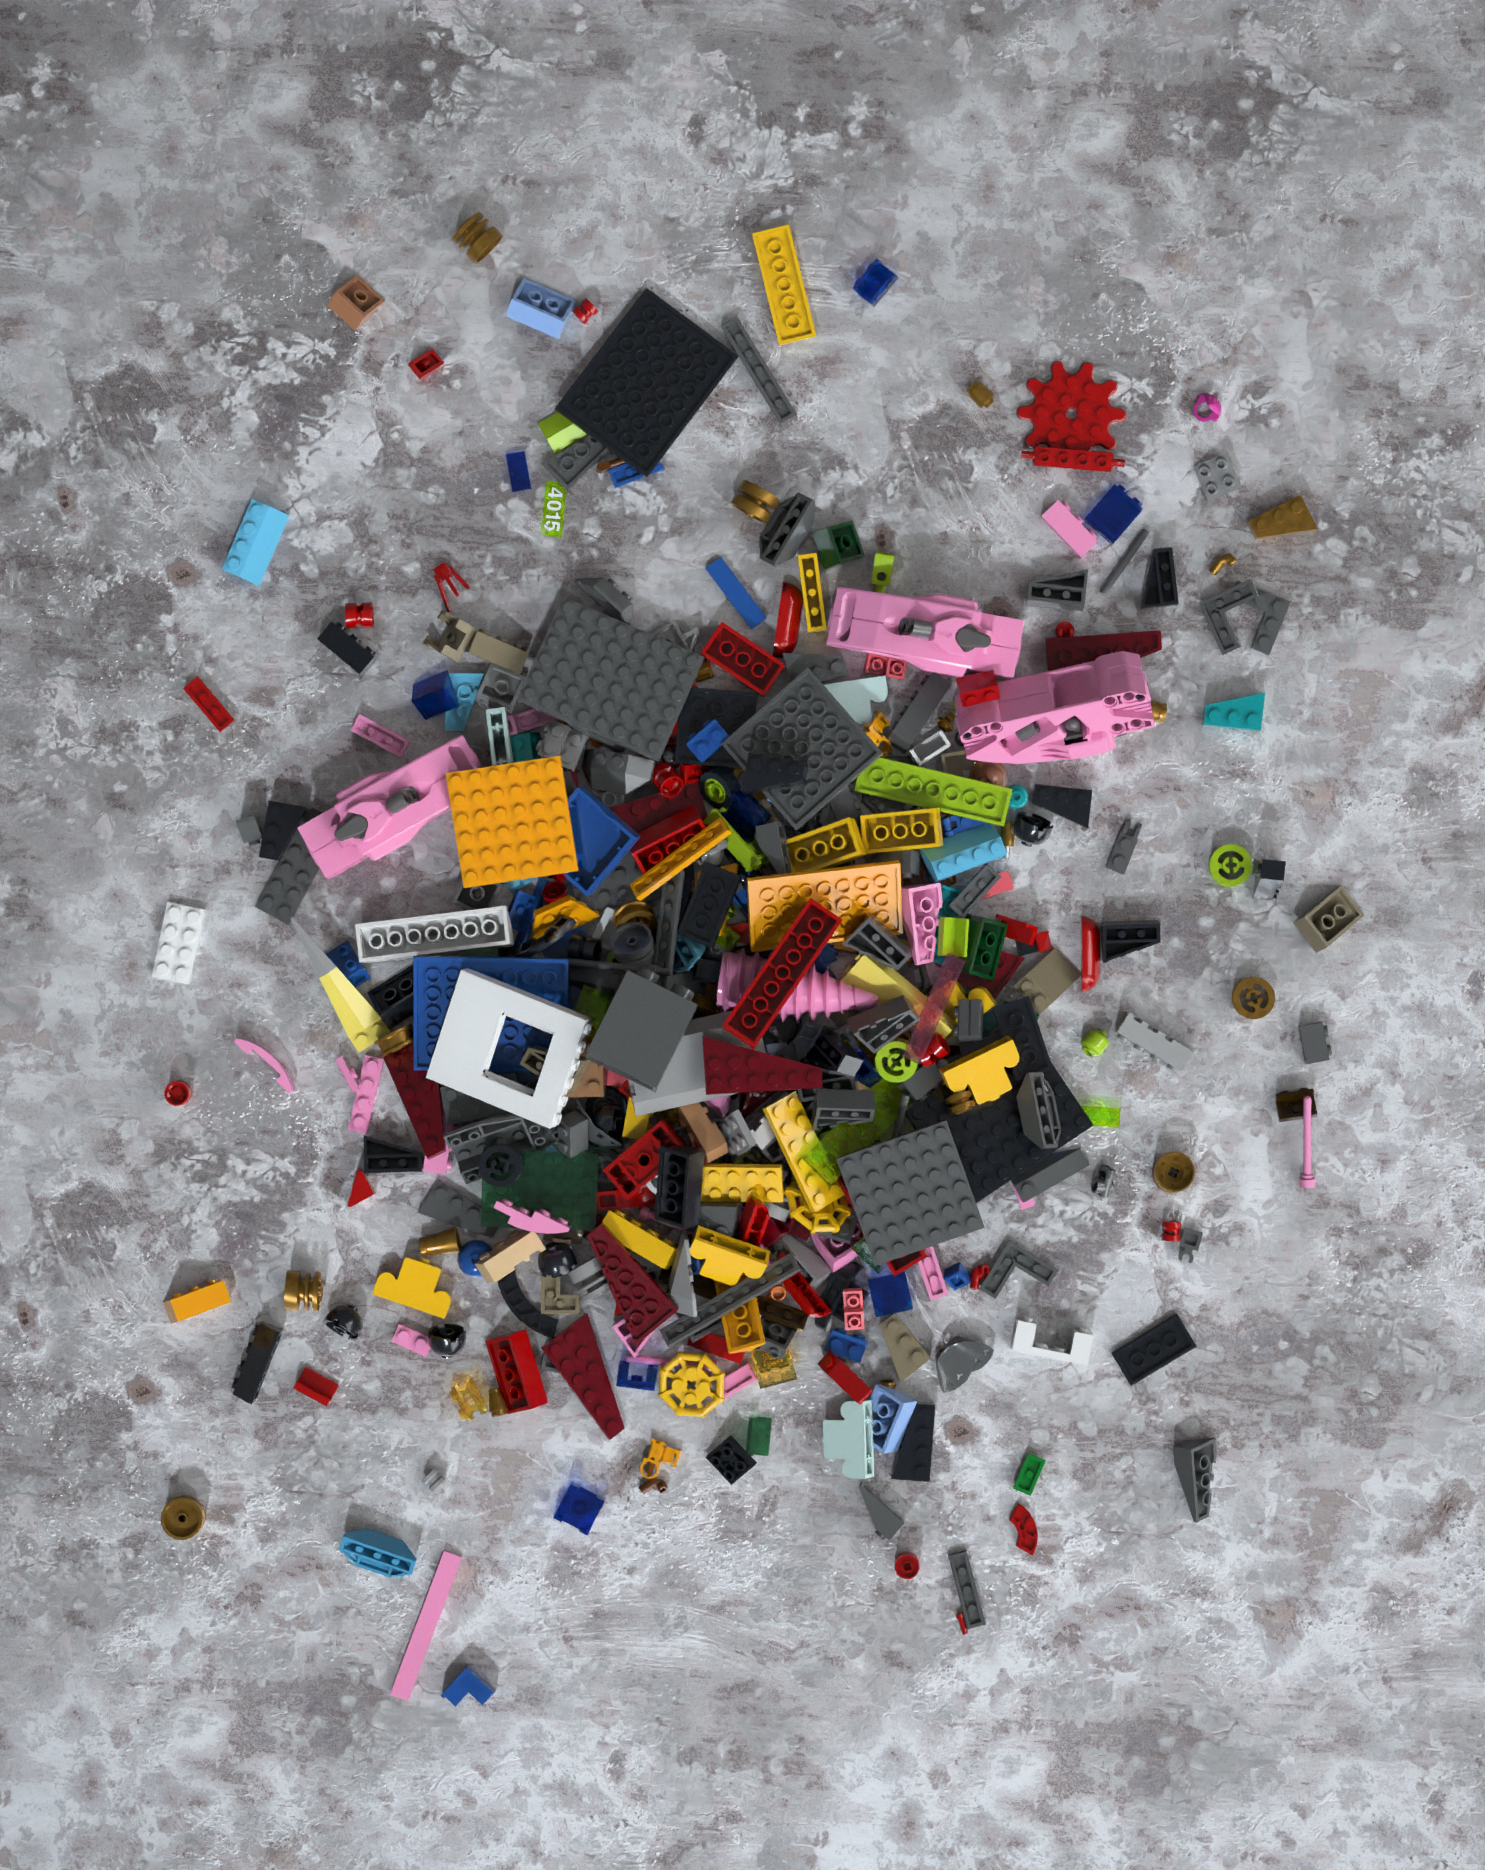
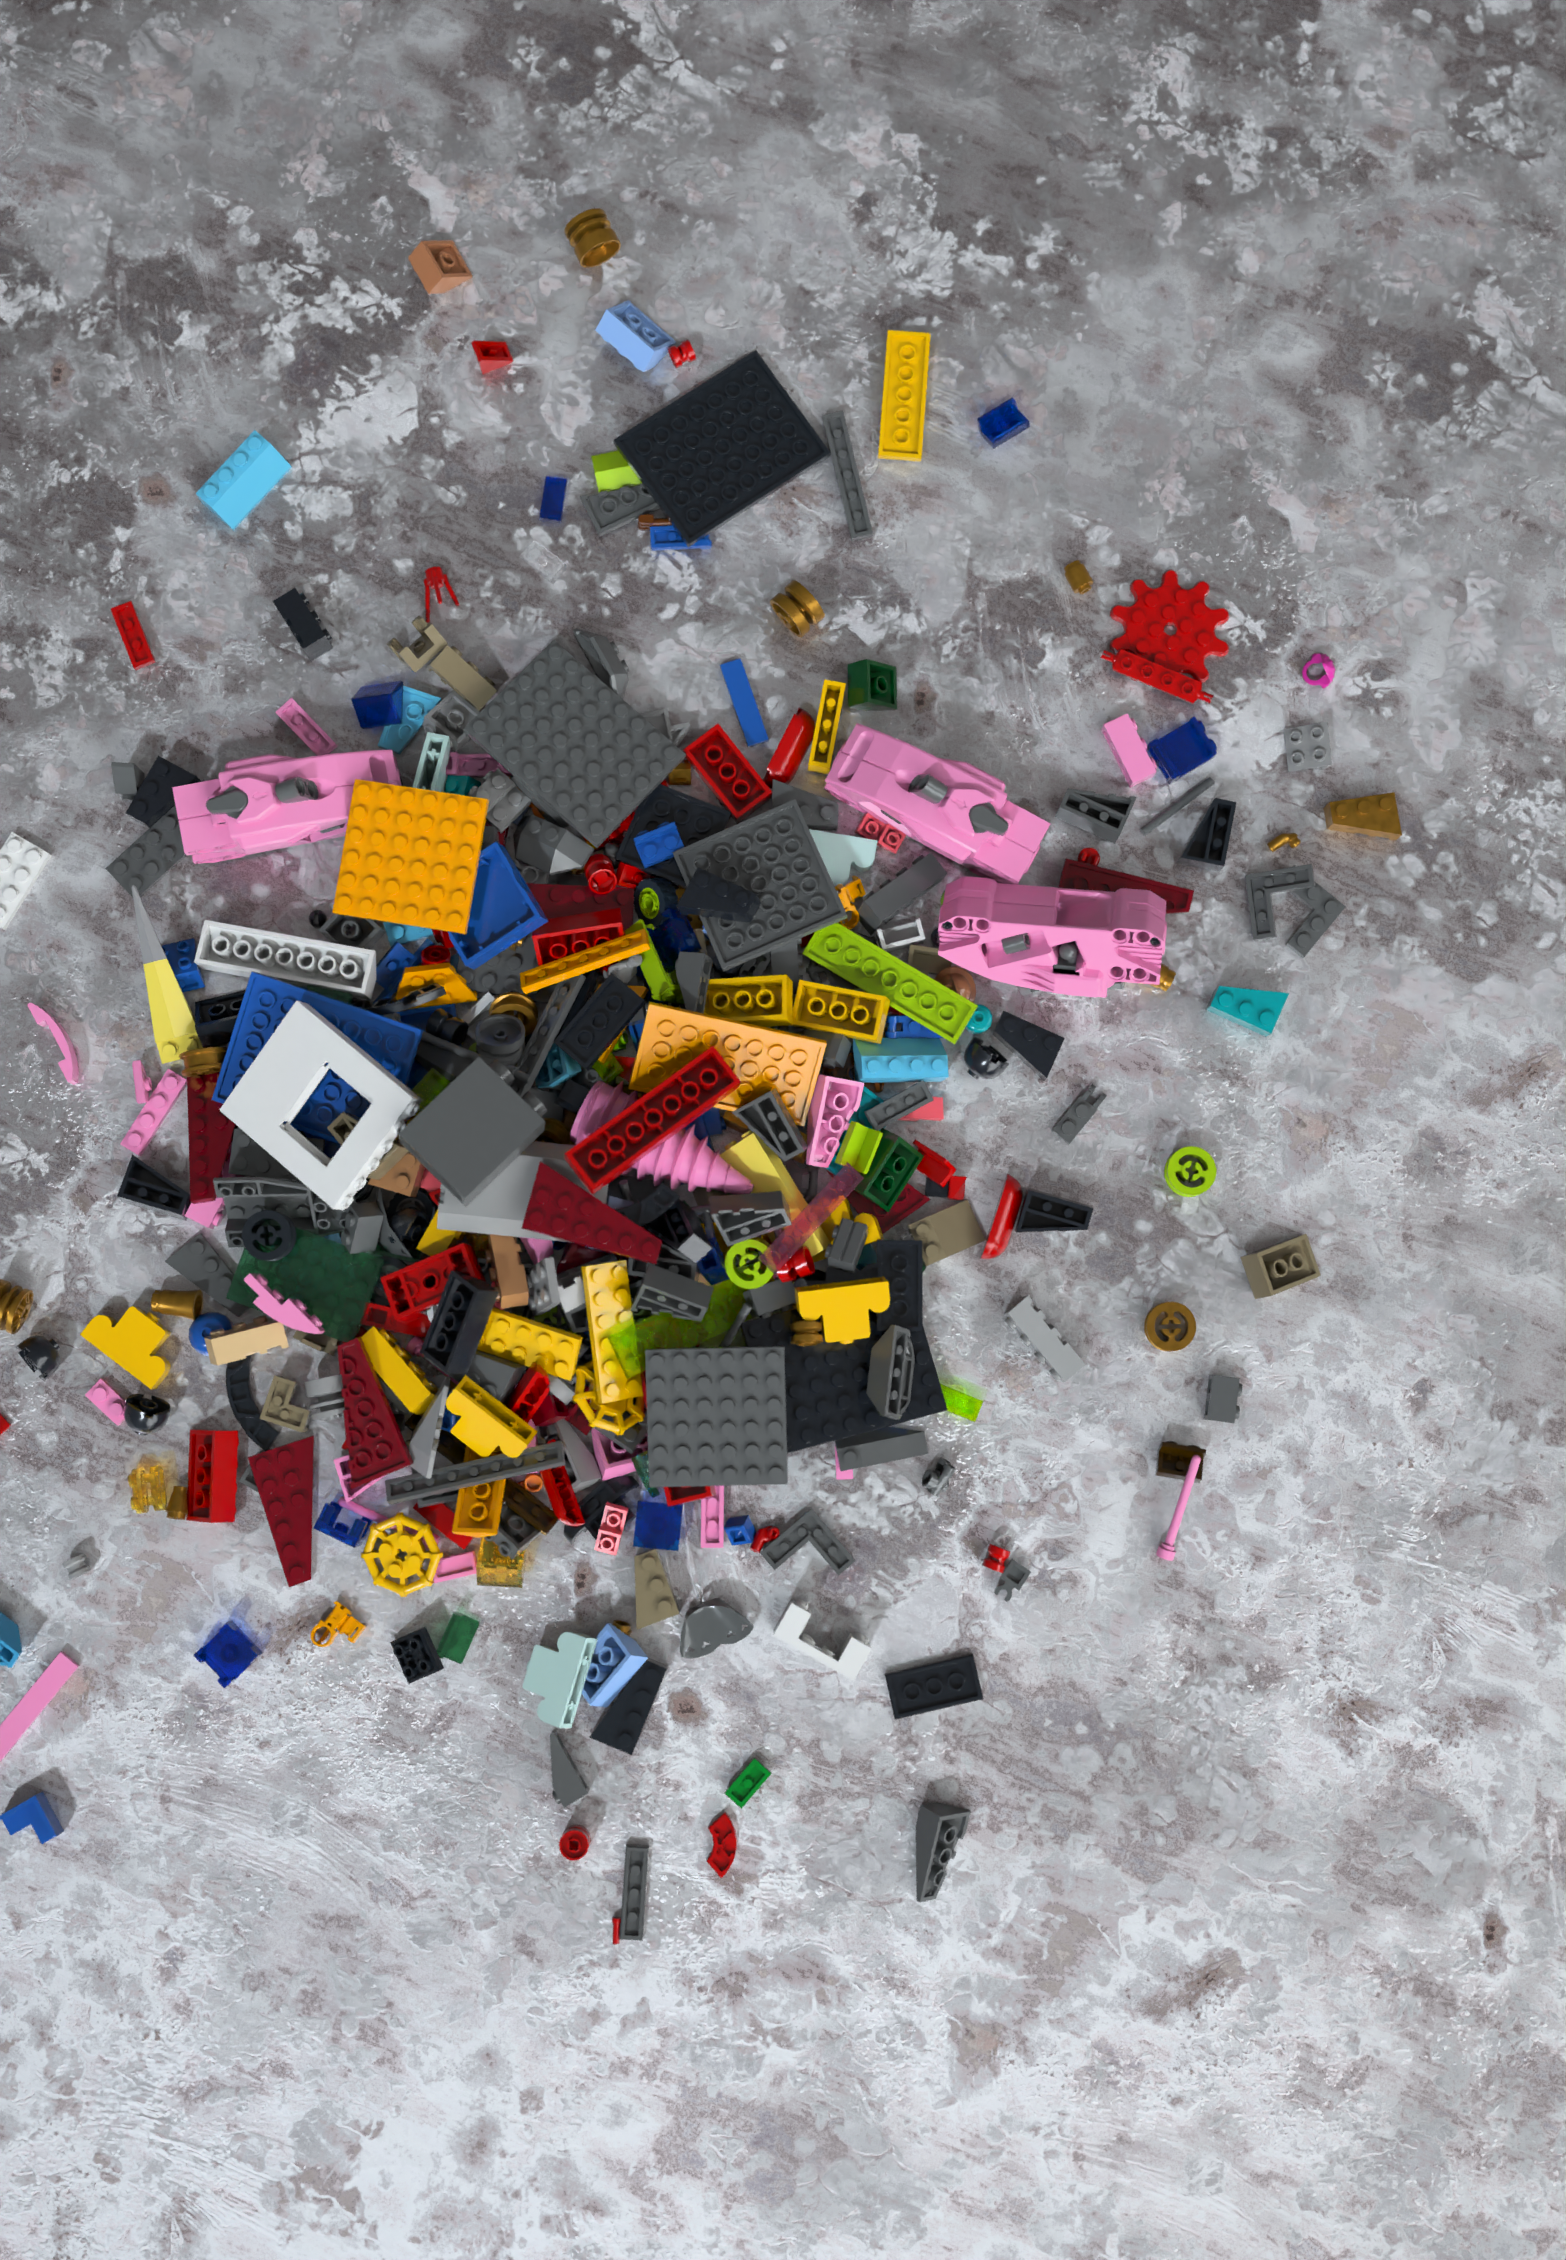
camera: 10 degrees right, 5 degrees down
red wheel [345,602,374,628] -> none
red slope [347,1168,376,1207] -> none
black cylinder [538,1242,577,1278] -> none
clear neon green sticker [541,481,566,537] -> none
reddish brown arm [639,1478,668,1494] -> none
dark grey wedge [759,492,814,567] -> none
red slope [817,1350,873,1405] -> none
blue bracket [824,1327,868,1363] -> none
lime torso [871,551,894,593] -> none
pearl gold plate [936,712,956,732] -> none
red brick [956,670,1001,708] -> none
pearl gold piece [1000,823,1015,860] -> none
lime head [1080,1028,1109,1058] -> none
pearl gold wheel [1152,1152,1195,1193] -> none
black wedge [1252,859,1286,901] -> none
none -> black hinge [309,910,328,928]

